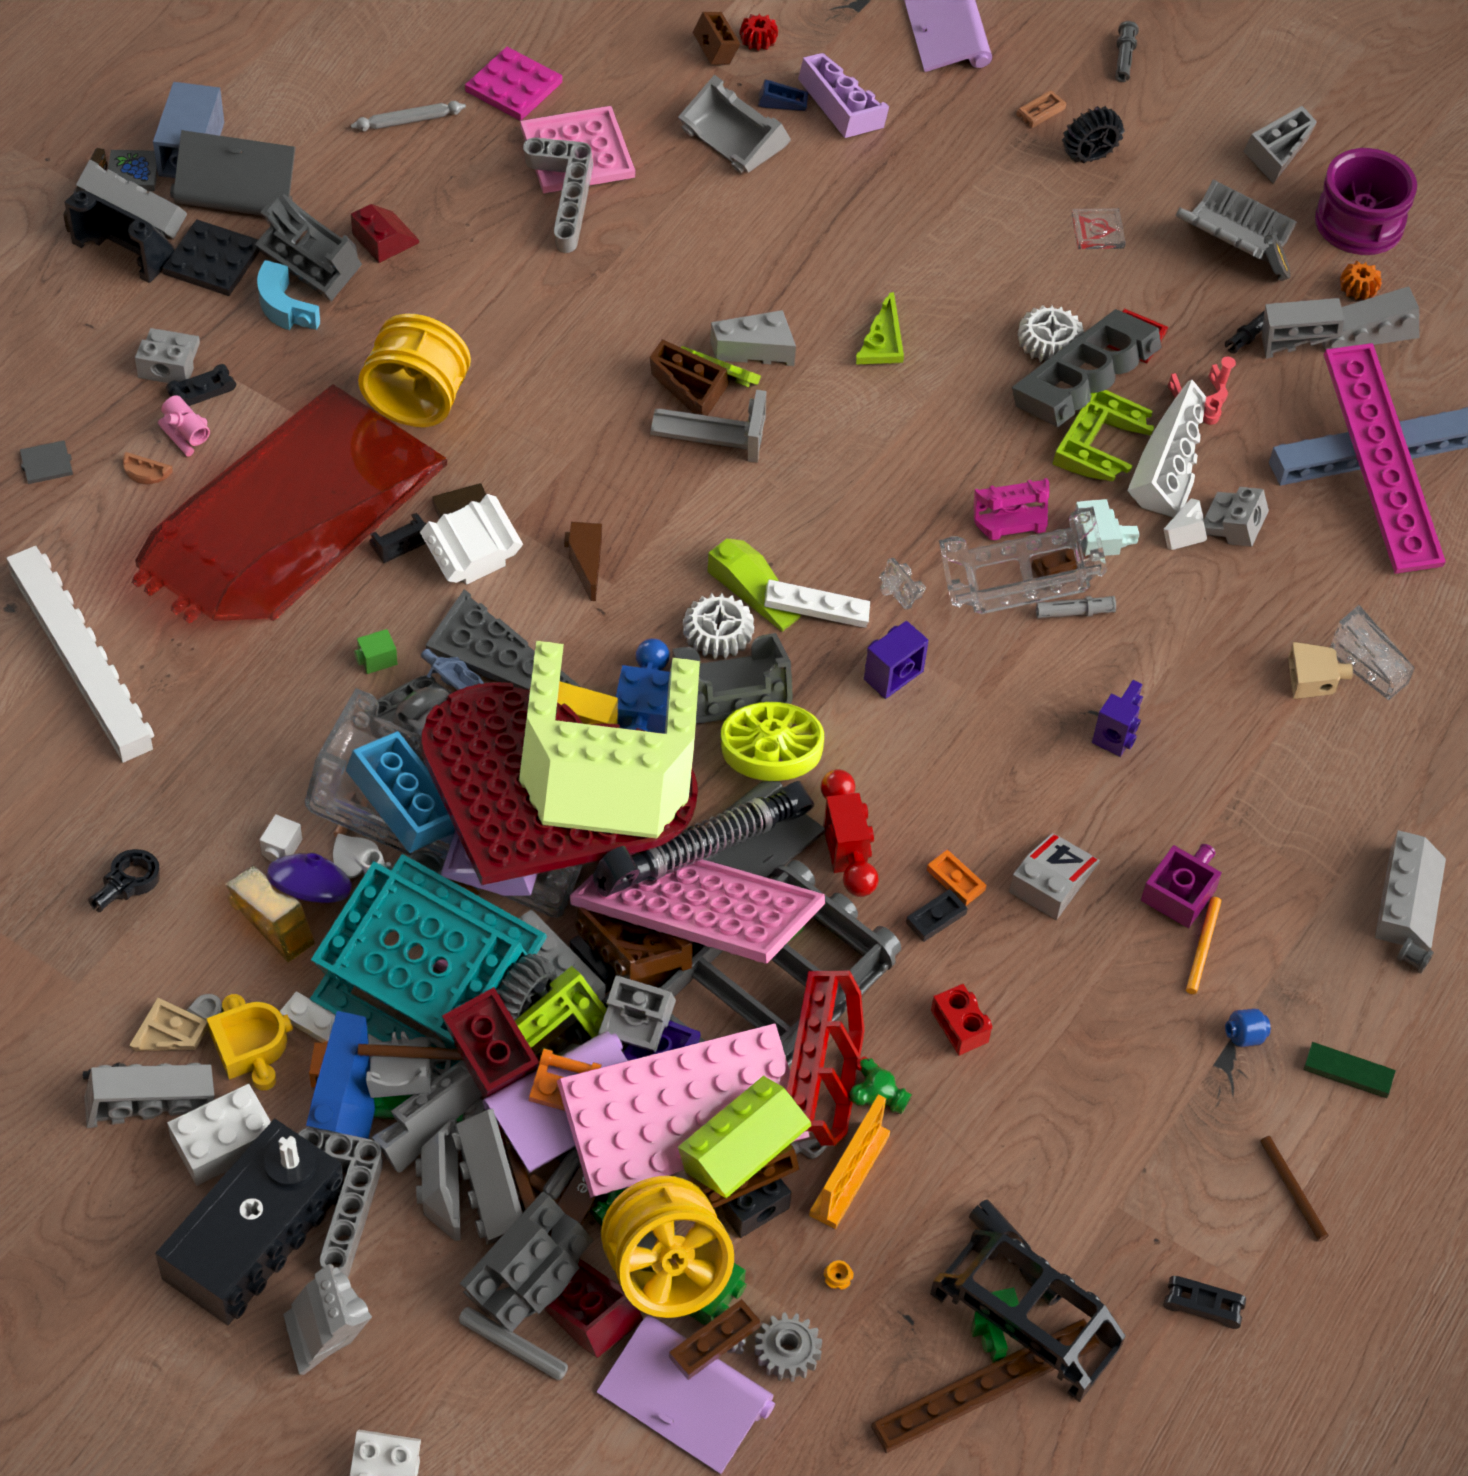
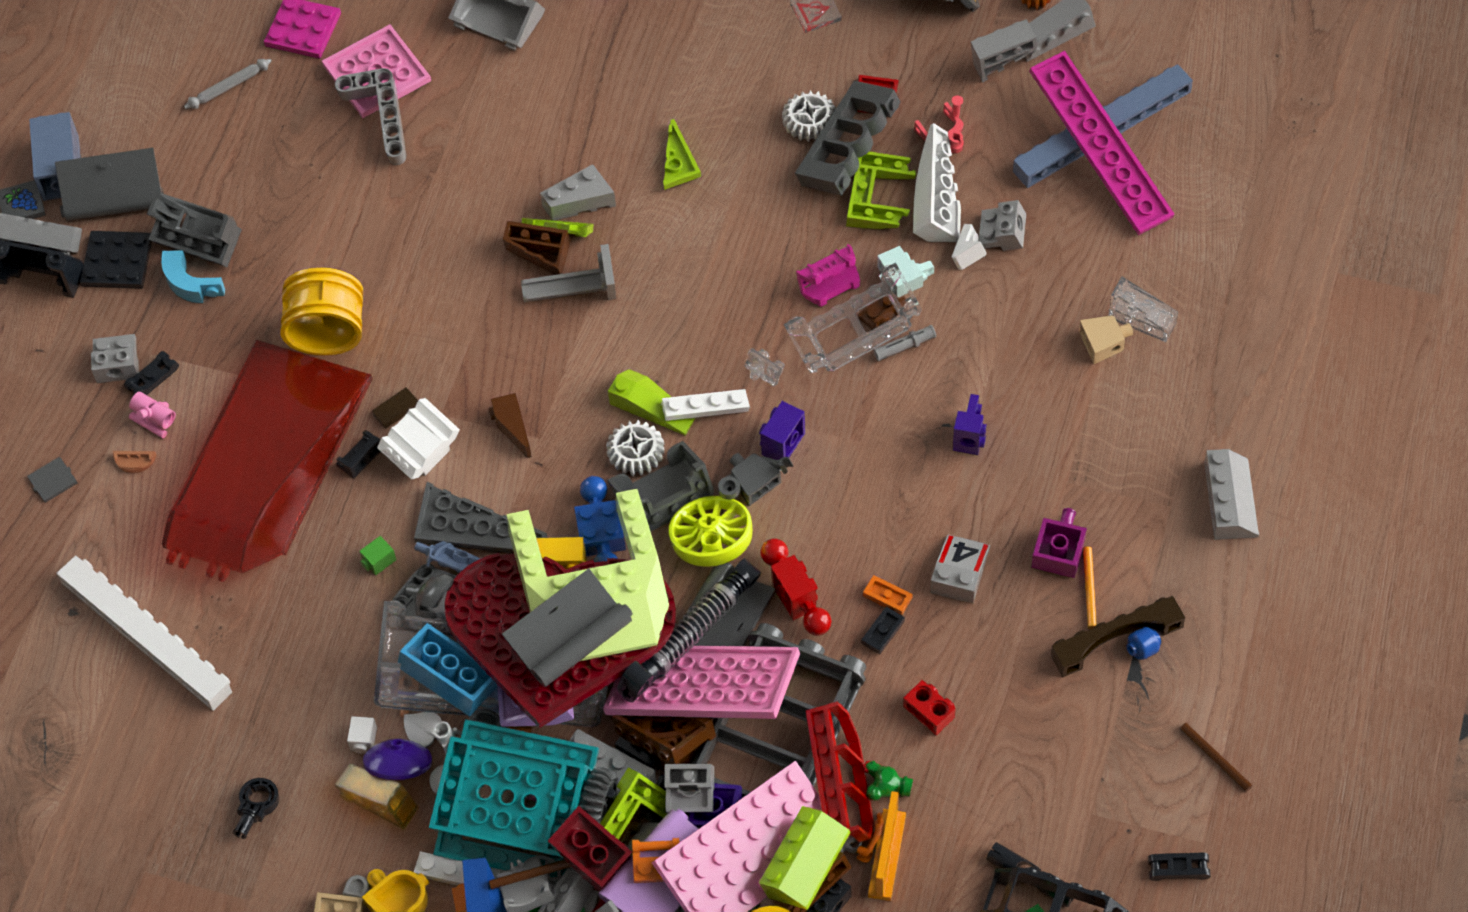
camera: 10 degrees left, 5 degrees up
dark red slope [351,204,419,263] -> none
black pin [1225,310,1265,354] -> none
dark green tile [1303,1042,1396,1098] -> none
dark grey bush [1396,938,1434,974] -> none
none -> dark grey door [502,568,633,688]
none -> dark grey torso [718,453,794,506]
none -> orange piece [857,812,884,863]
none -> dark brown arch [1050,596,1185,678]

